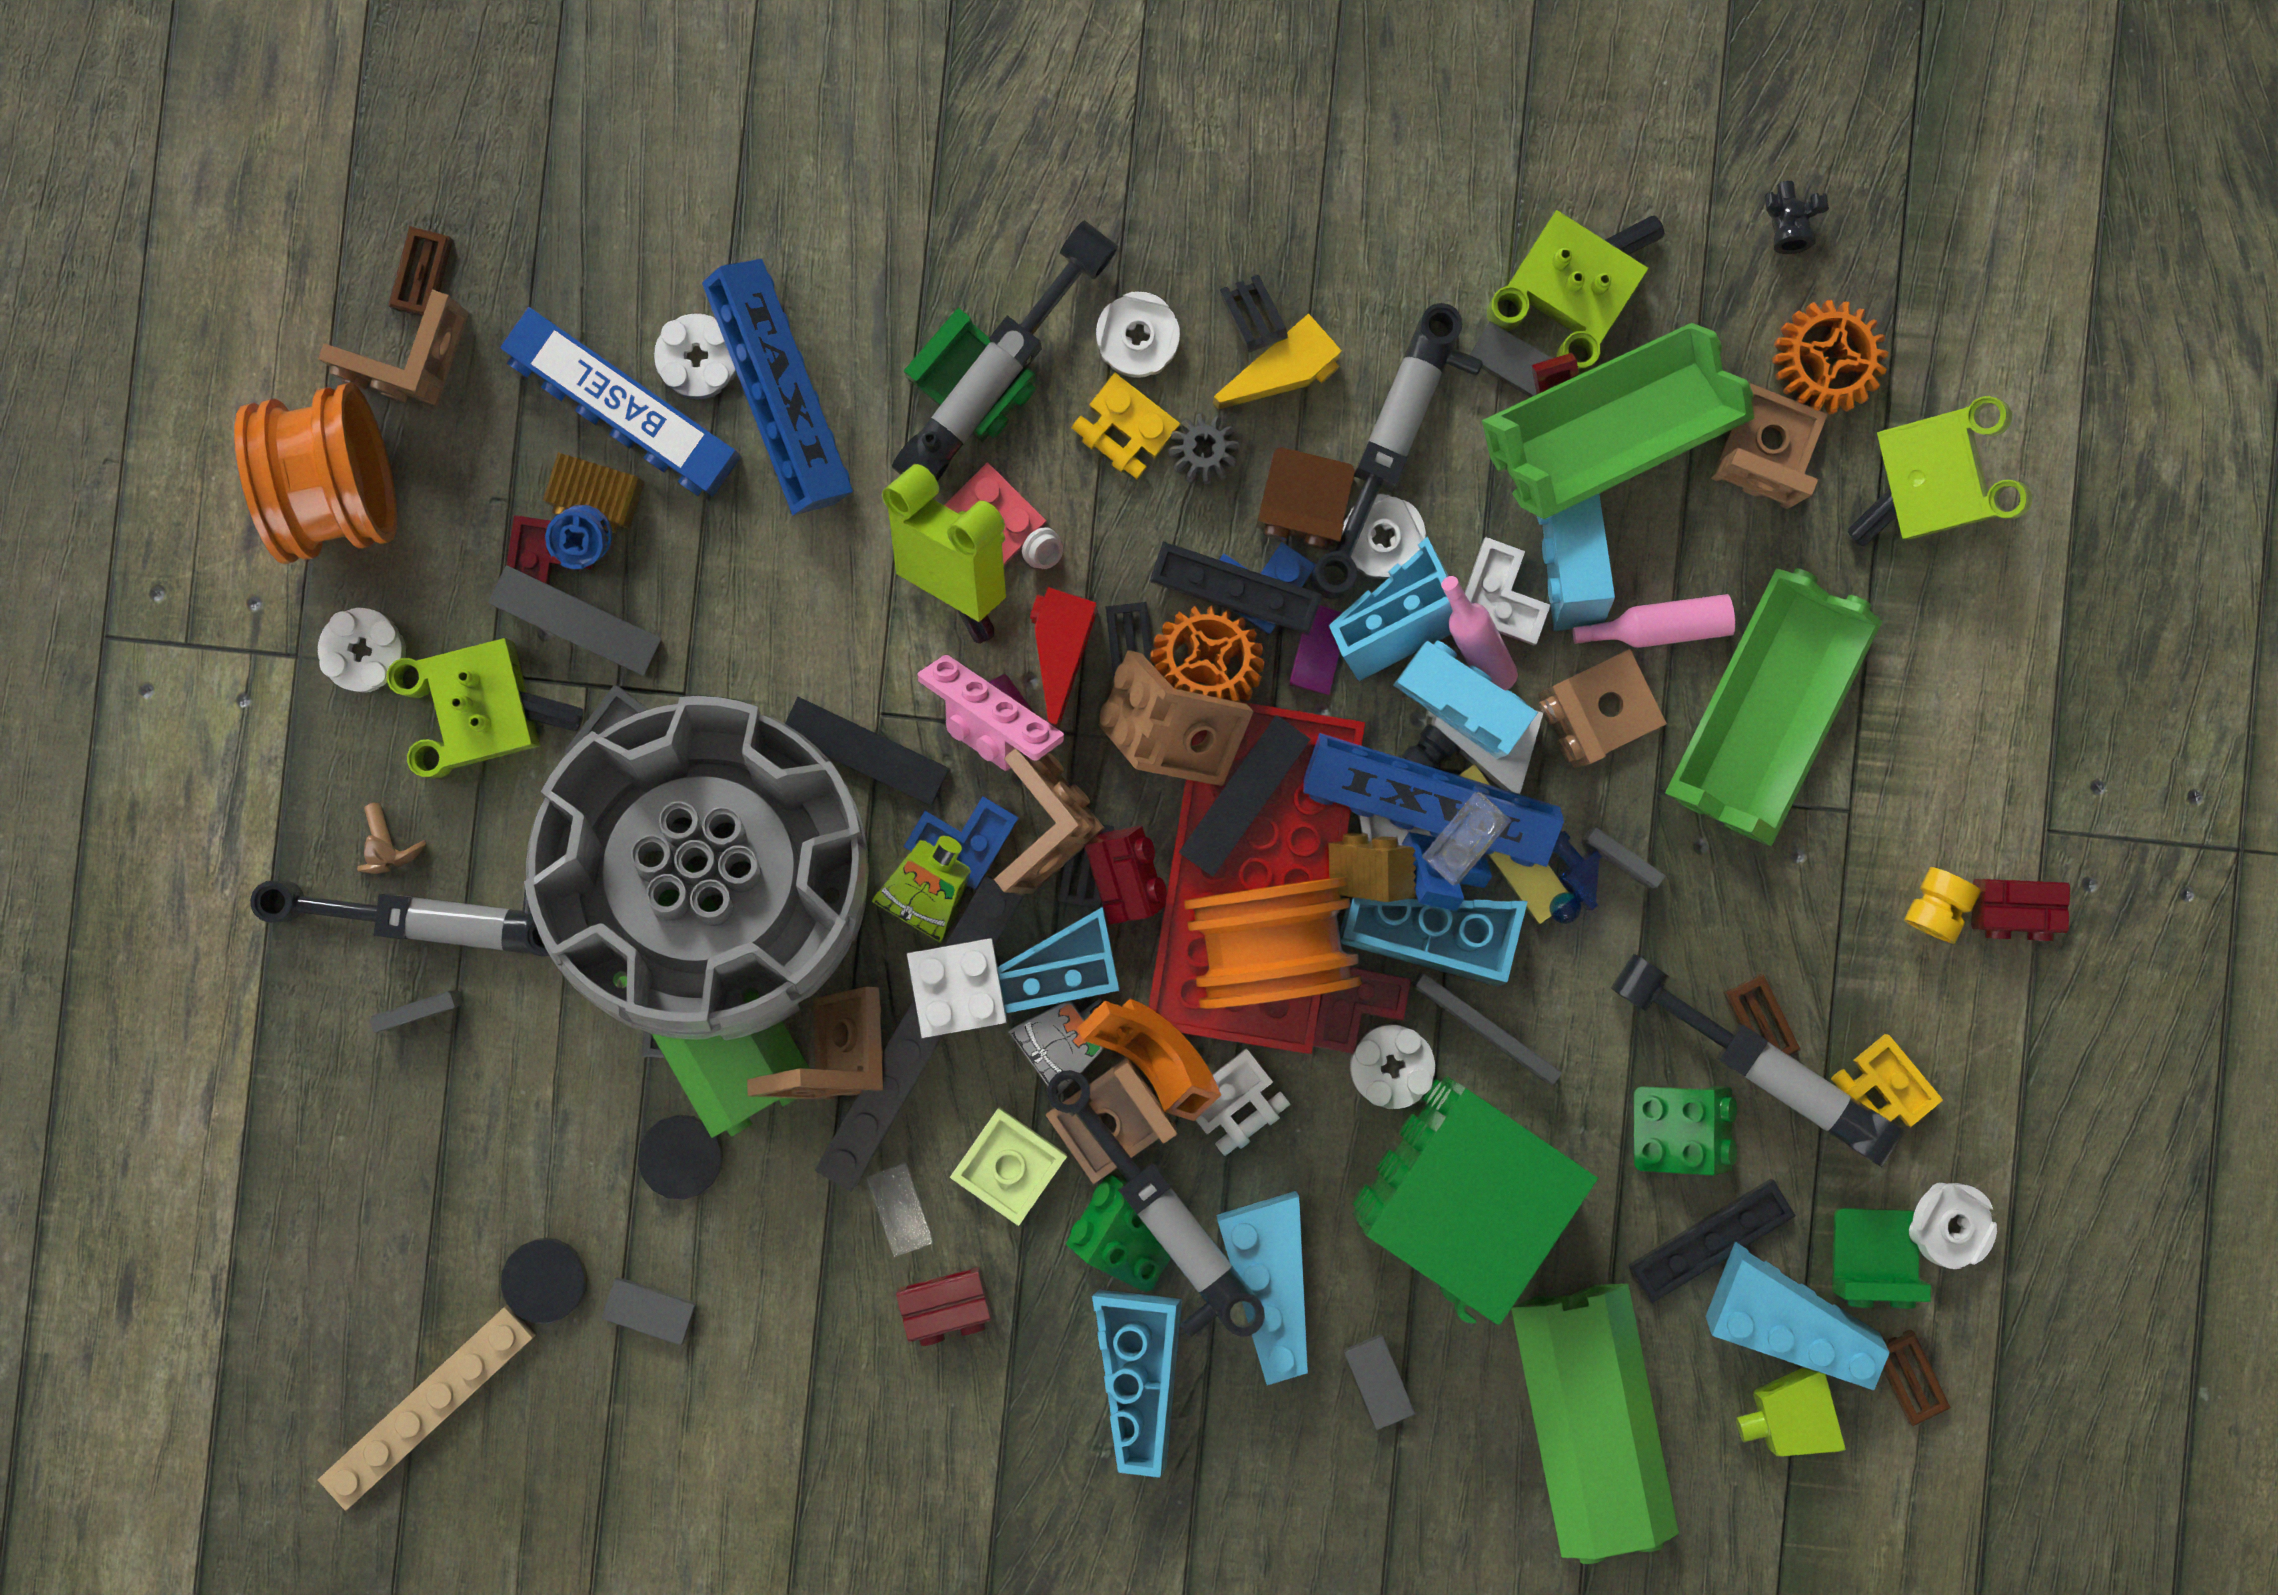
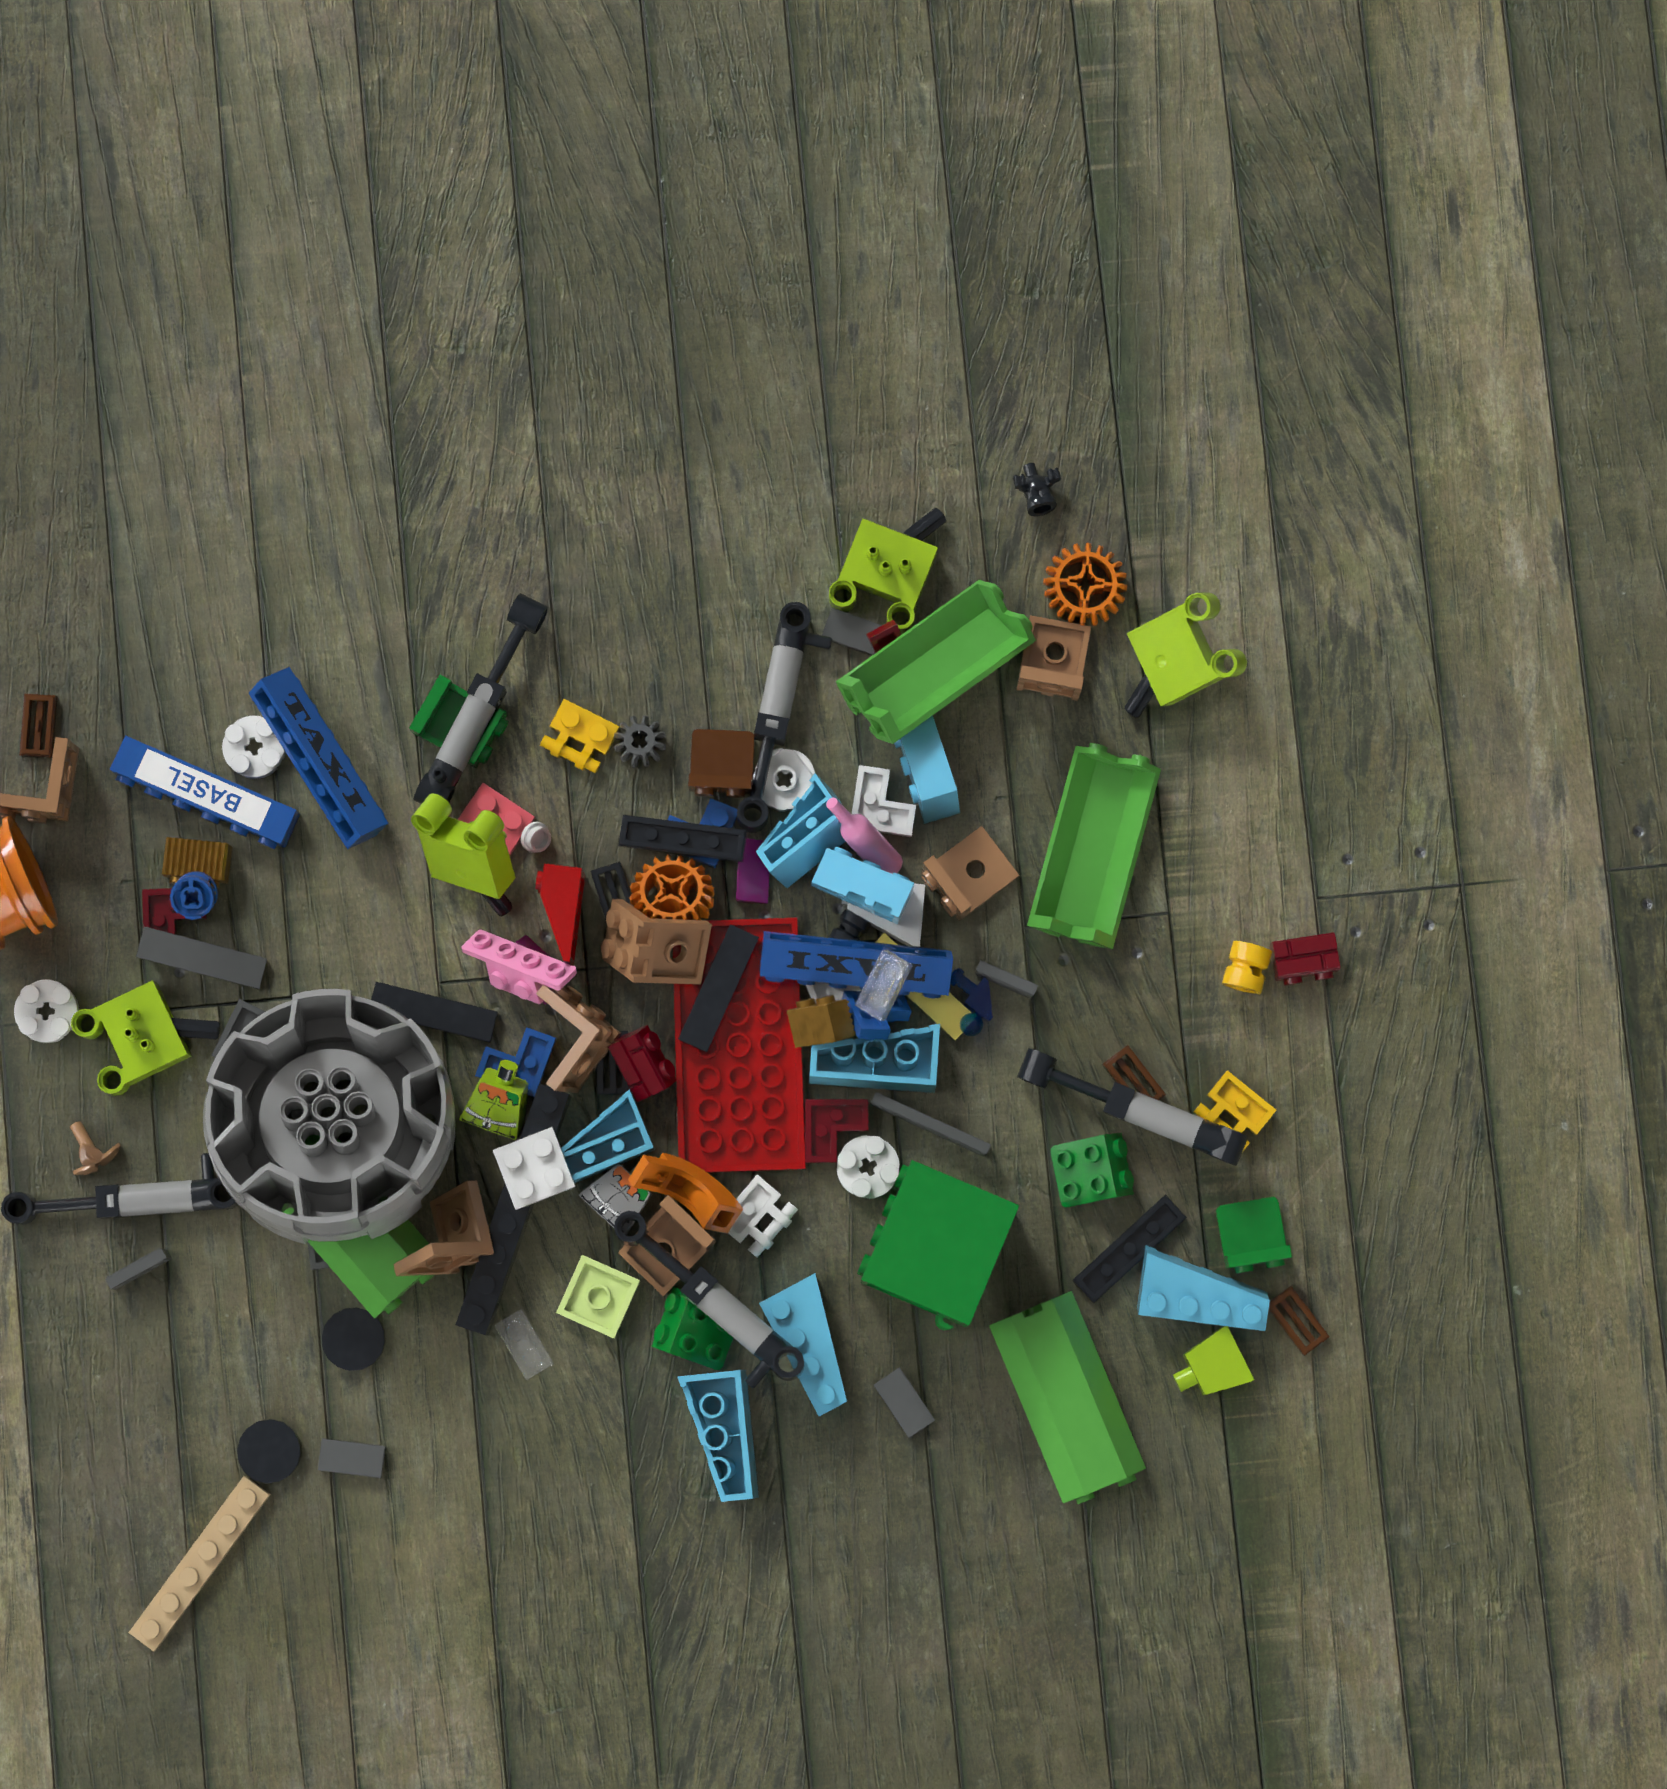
camera: 10 degrees left, 5 degrees down
dark red brick [896,1267,993,1346] -> none
white plate [1096,292,1180,378] -> none
orange wheel [1184,877,1362,1009] -> none
yellow slope [1213,313,1342,410] -> none
black tile [1220,274,1288,353] -> none
bright pink piece [1573,594,1735,648] -> none
white plate [1909,1183,1997,1269] -> none

